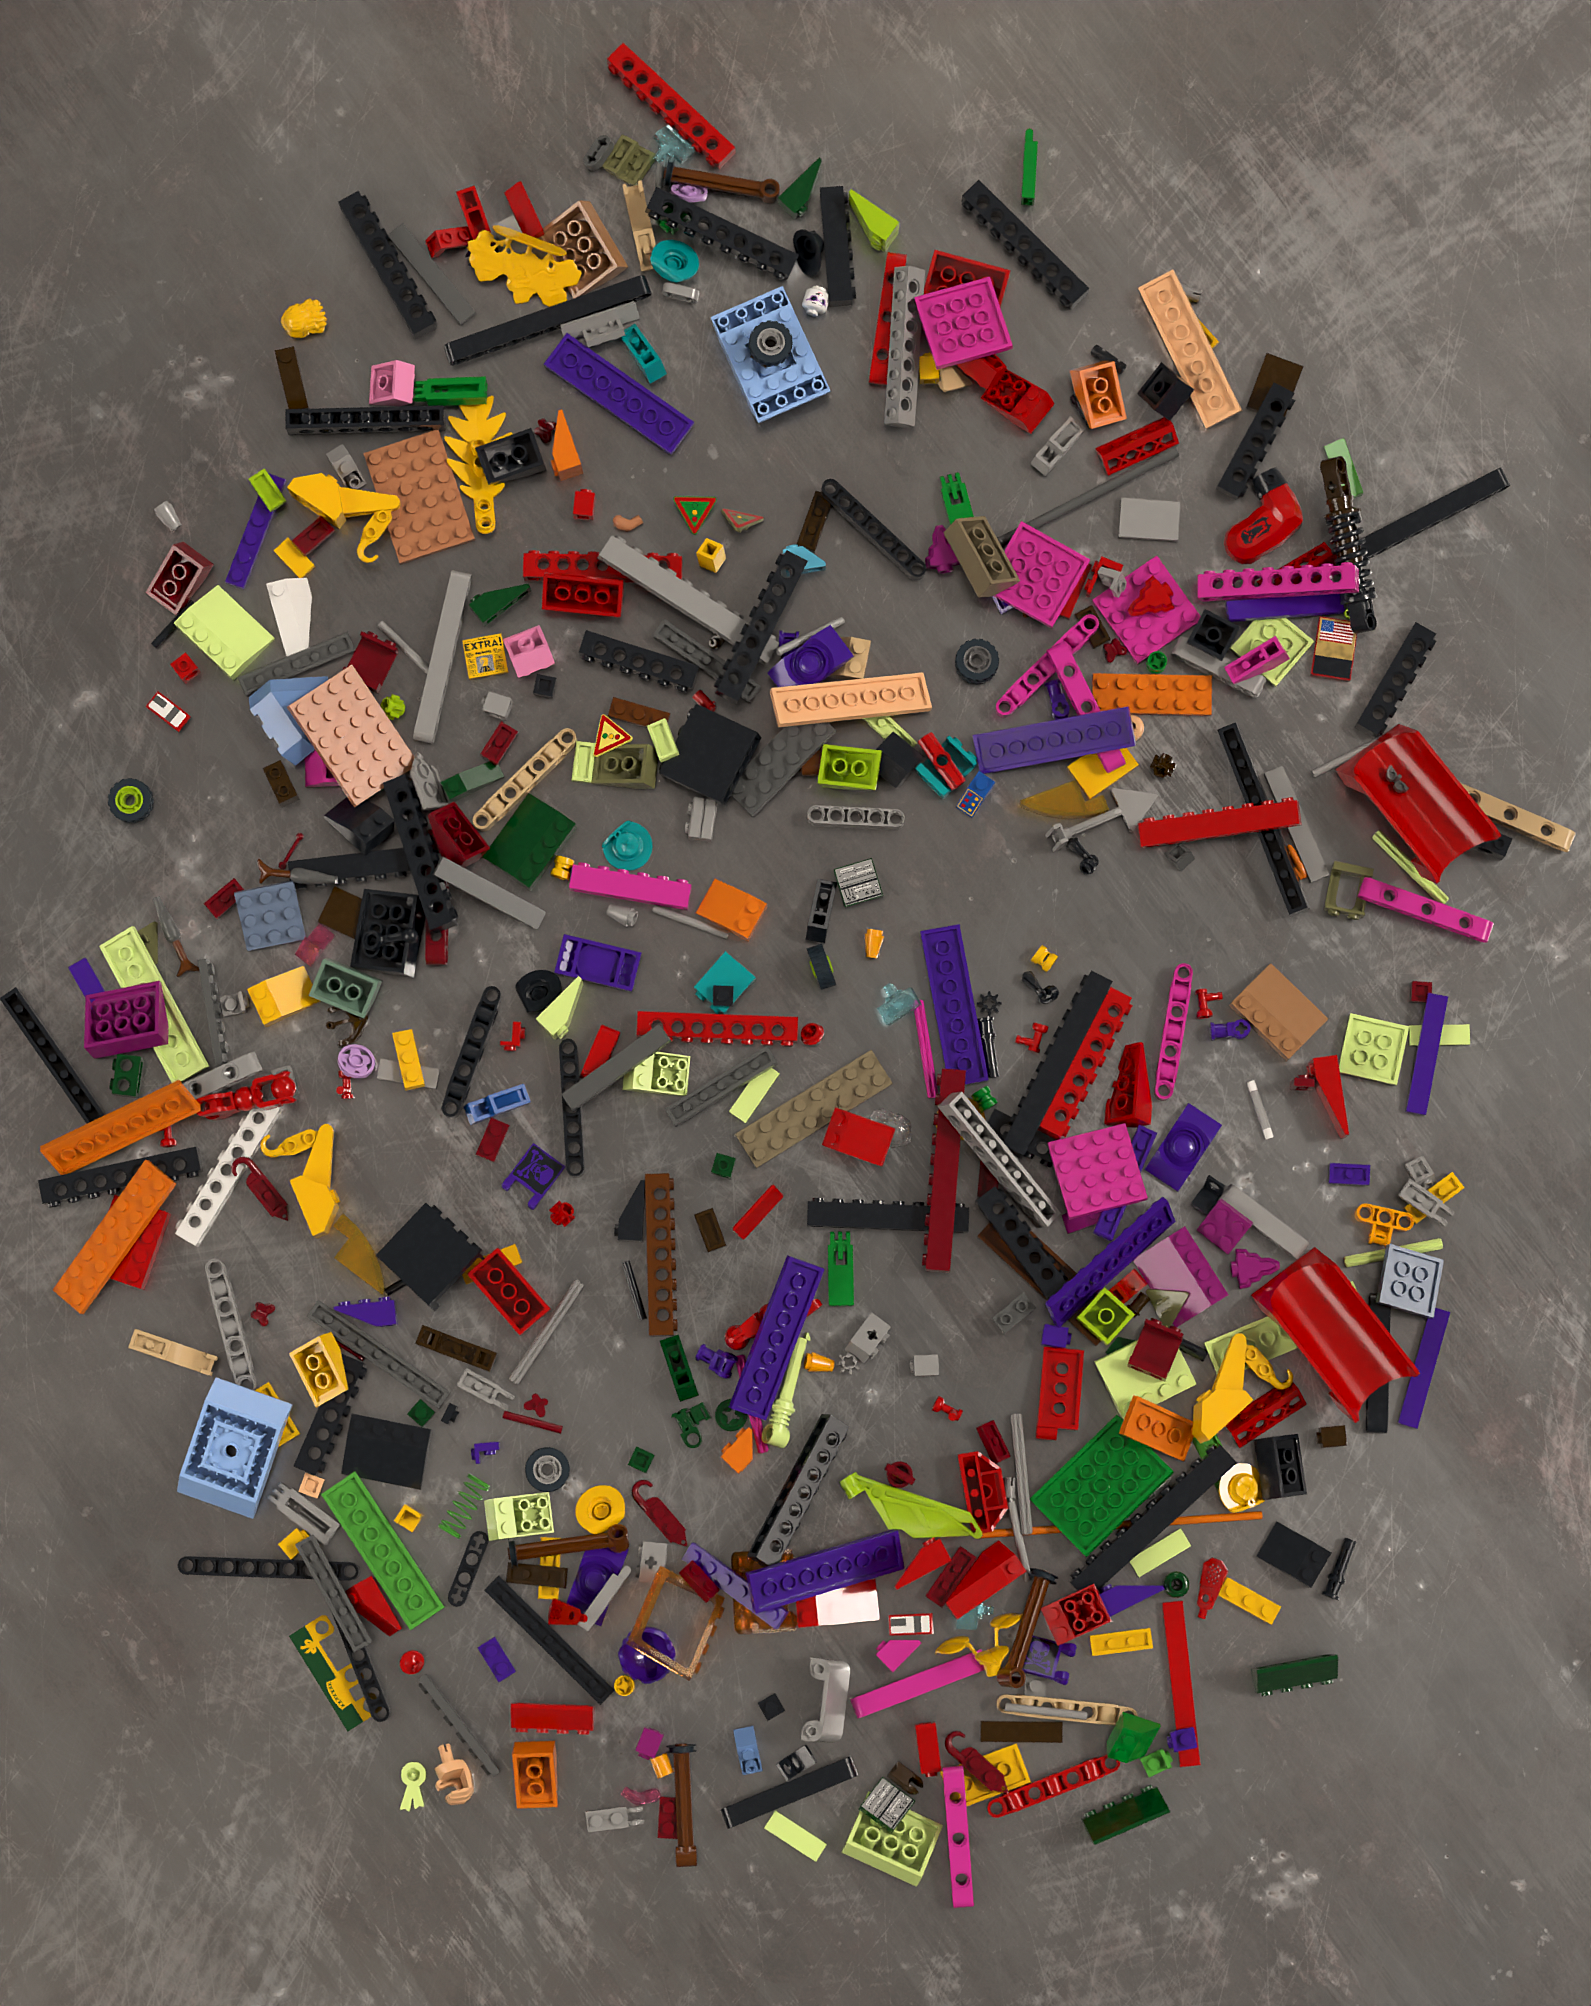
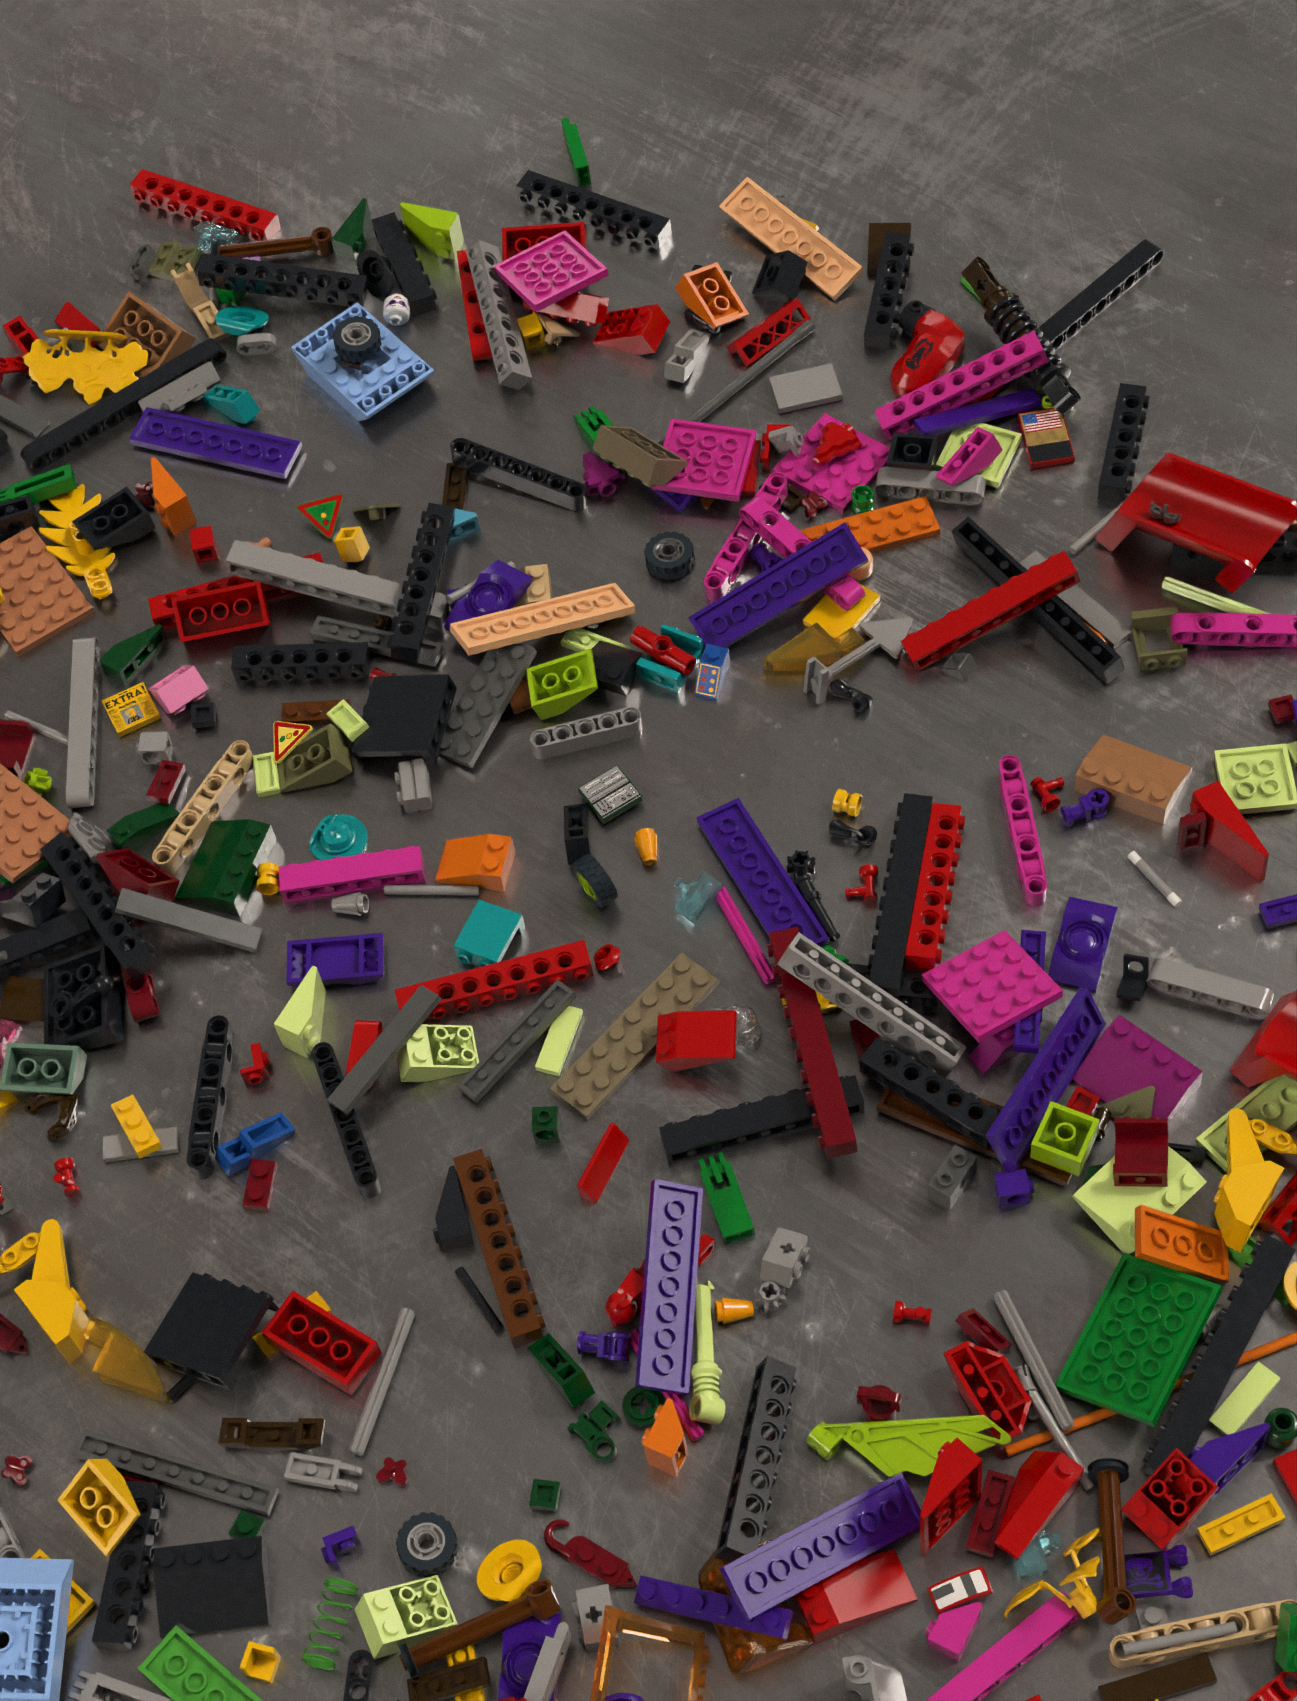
camera: 10 degrees left, 25 degrees down
light nougat plate [298,1472,325,1499] -> none
dark purple slope [334,1297,398,1327] -> none
lavender wheel [337,1044,375,1078] -> none
black plate [441,1403,460,1425] -> none
flag [502,1143,566,1210] -> none
dark red bar [502,1410,563,1434] -> none
black hat [515,970,562,1013] -> none
red gear [549,1201,575,1227] -> none
dark red plate [679,1560,720,1603] -> none
dark brown tile [694,1208,727,1253] -> none
black plate [713,985,734,1007] -> none
light grey brick [910,1355,939,1377] -> none
red hinge [1036,1346,1084,1441] -> none
red wedge [1104,1042,1152,1128] -> none
dark brown gear [1150,753,1176,778] -> none
magenta plate [1197,1198,1253,1255] -> none
magenta rock [1230,1249,1280,1289] -> none

